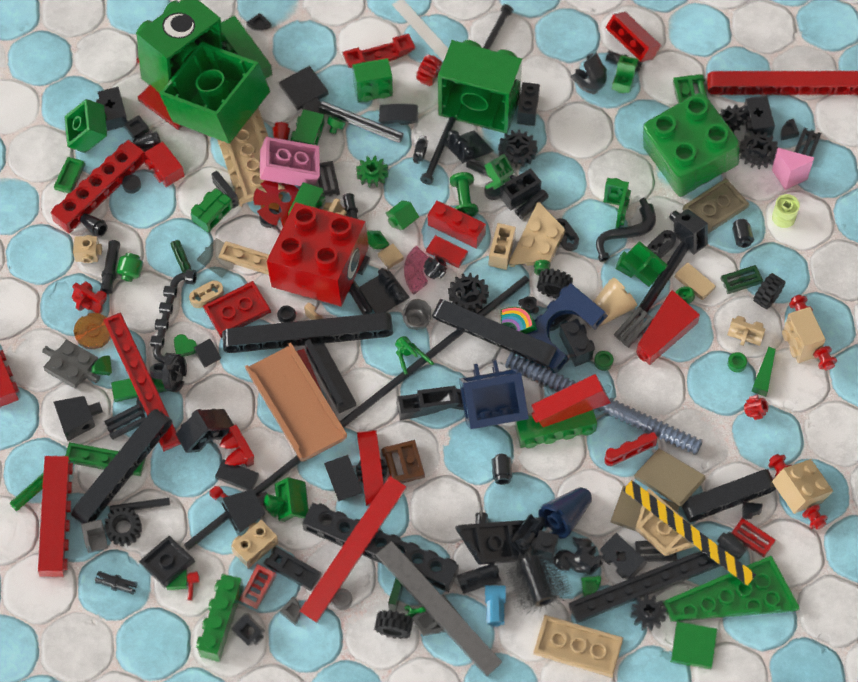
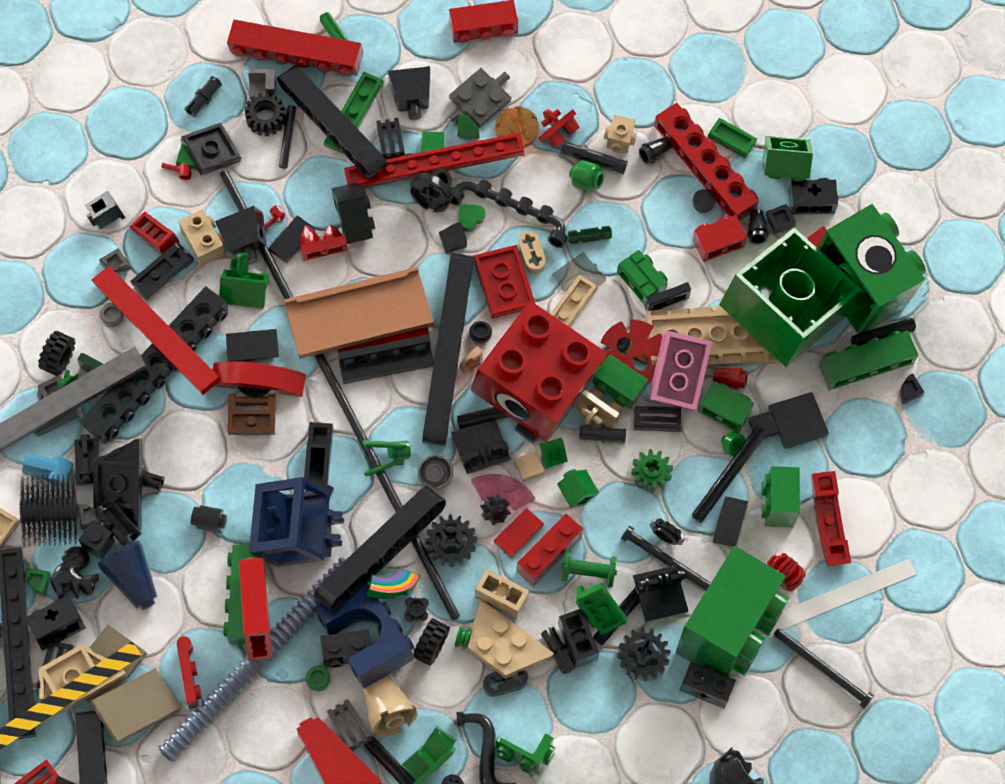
camera: 100 degrees right, 5 degrees up
green brick [196,574,244,662] -> none
black brick [717,531,748,560] -> none

